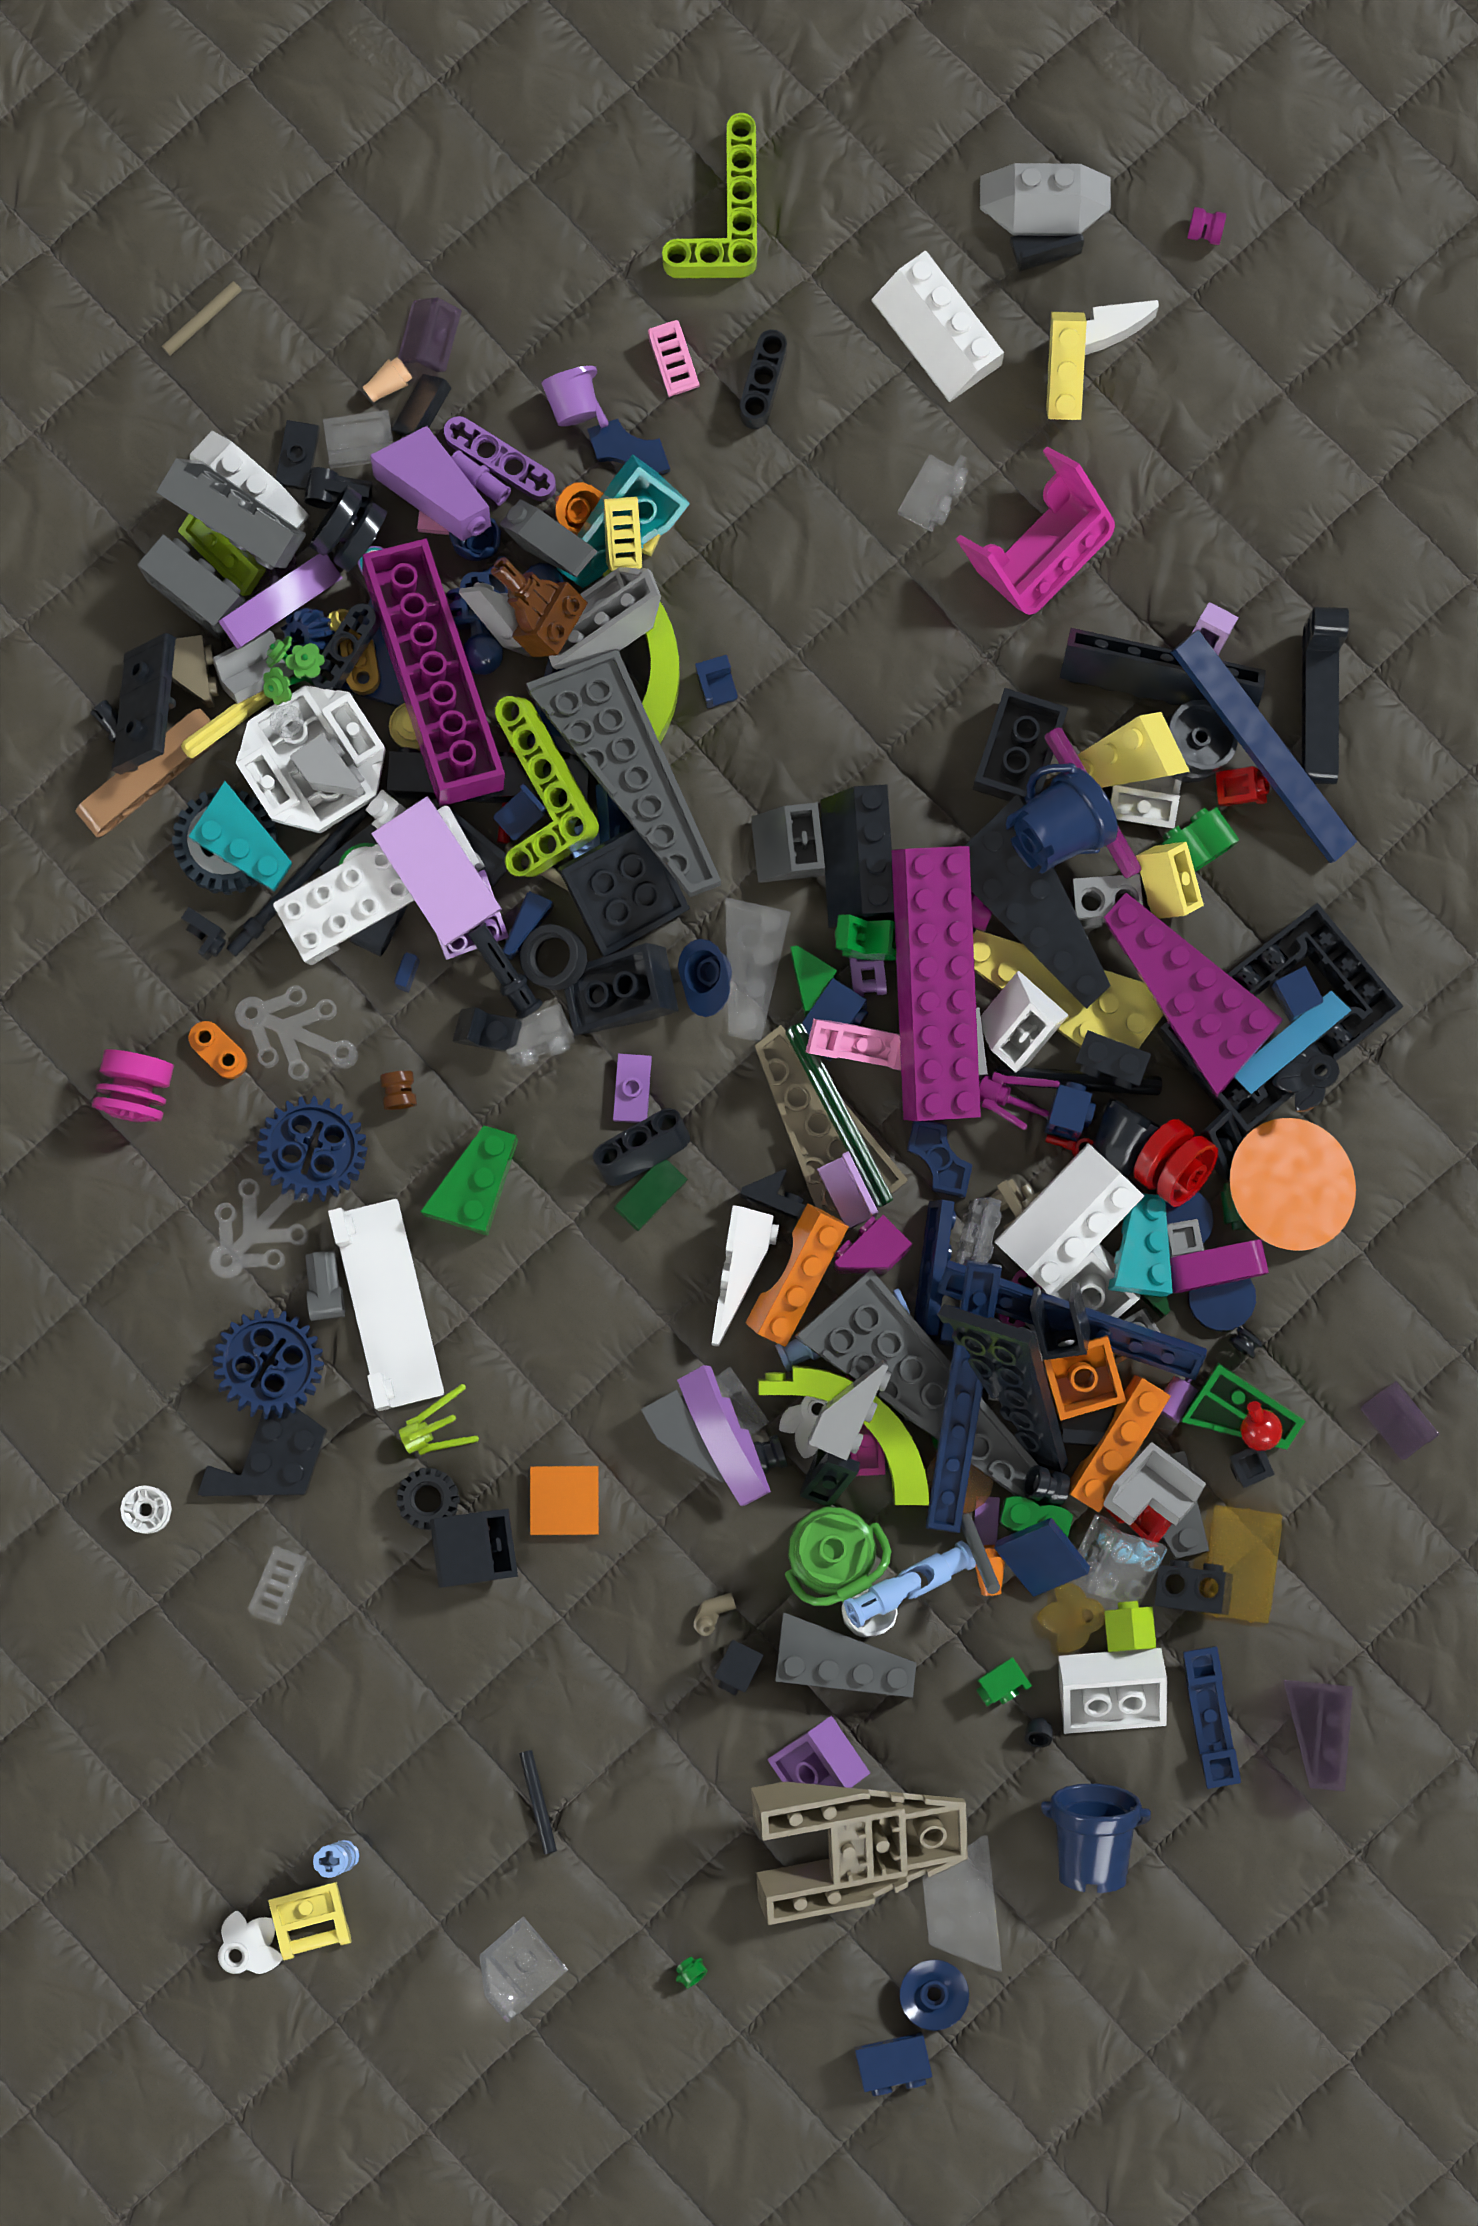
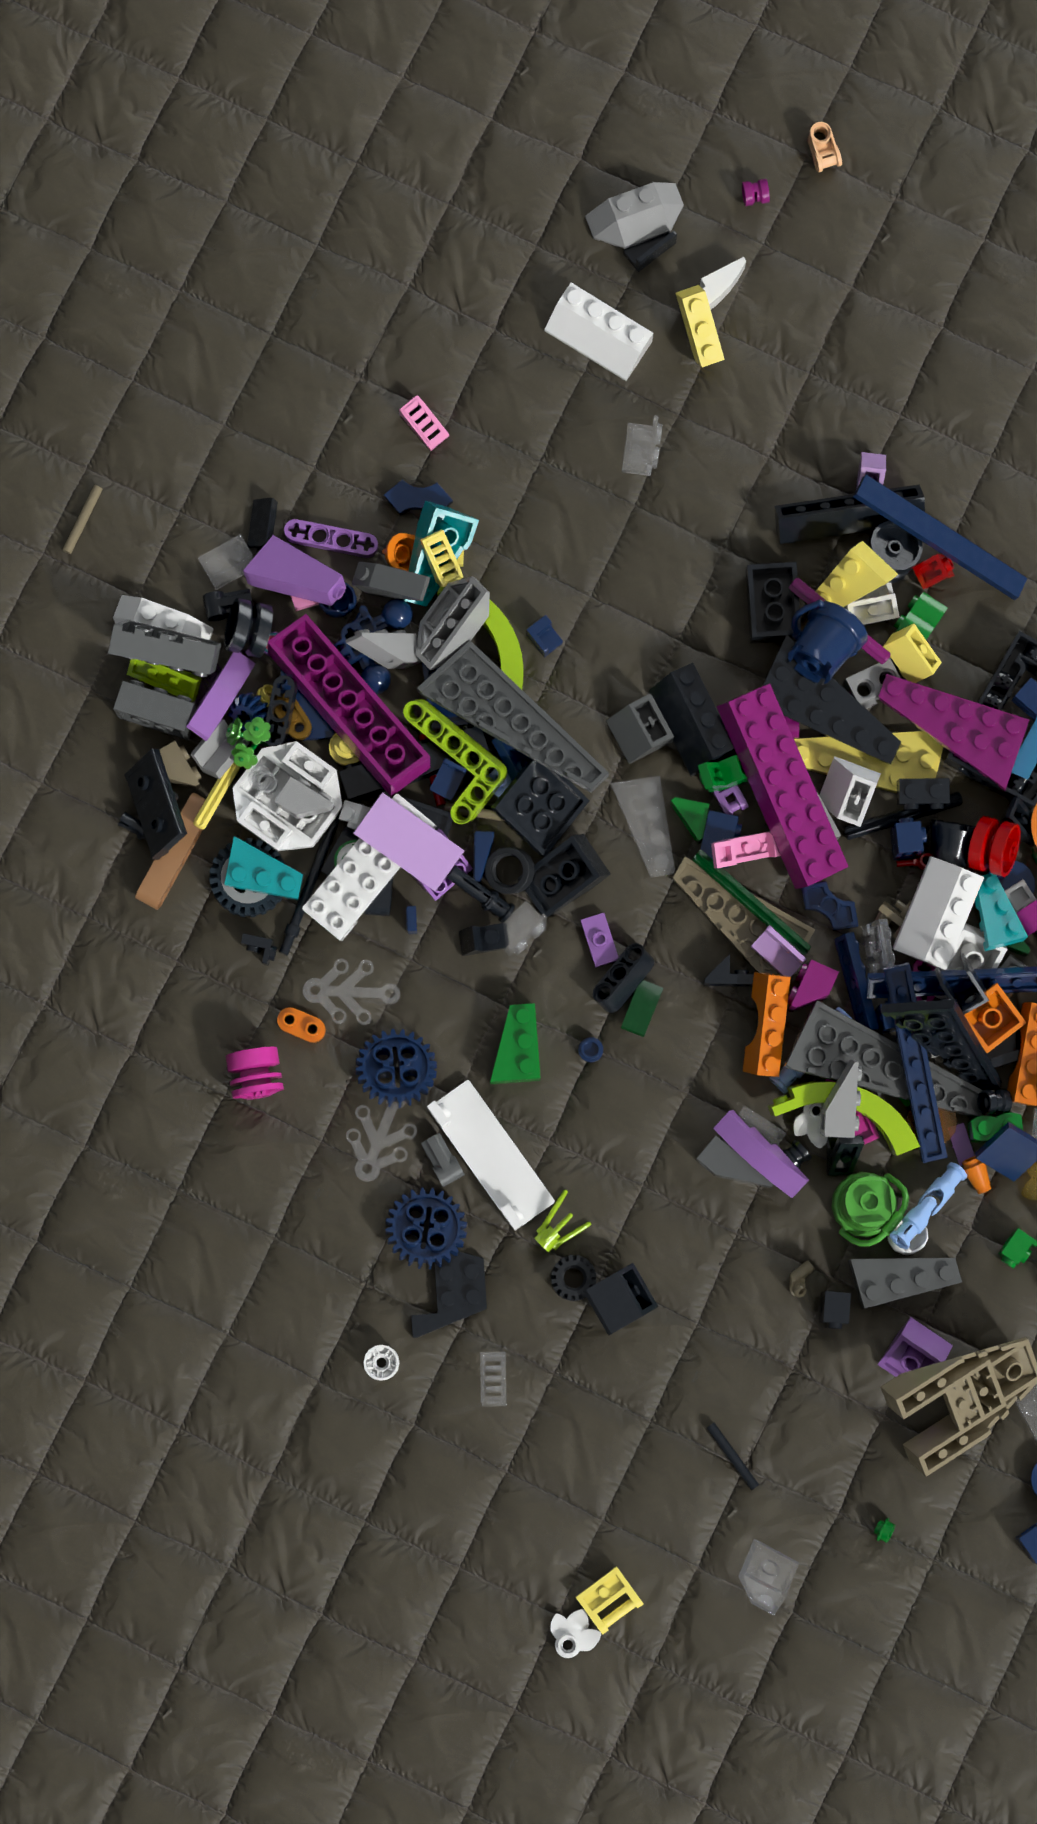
camera: 25 degrees left, 0 degrees up
black plate [275,420,320,491] -> none
light blue piece [313,1840,360,1878] -> none
light nougat cone [363,357,413,403] -> none
reddish brown wheel [380,1071,417,1110] -> none
clear purple panel [398,297,462,372] -> none
medium lavender pin [451,450,511,506] -> none
reddish brown brick [491,557,588,657] -> none
orange tile [530,1466,599,1535] -> none
medium lavender hat [542,366,609,428] -> none
lime beam [662,113,757,278] -> none
dark blue piece [678,939,732,1017] -> none
white wedge [712,1205,779,1347] -> none
black beam [740,329,787,429] -> none
dark pink windscreen [956,447,1115,615] -> none
dark grey bar [961,1513,1000,1594] -> none
magenta plant [979,1072,1060,1130] -> none
black beam [1301,607,1349,784] -> none
none -> dark blue plate [578,1037,603,1062]
none -> light nougat piece [808,122,842,173]

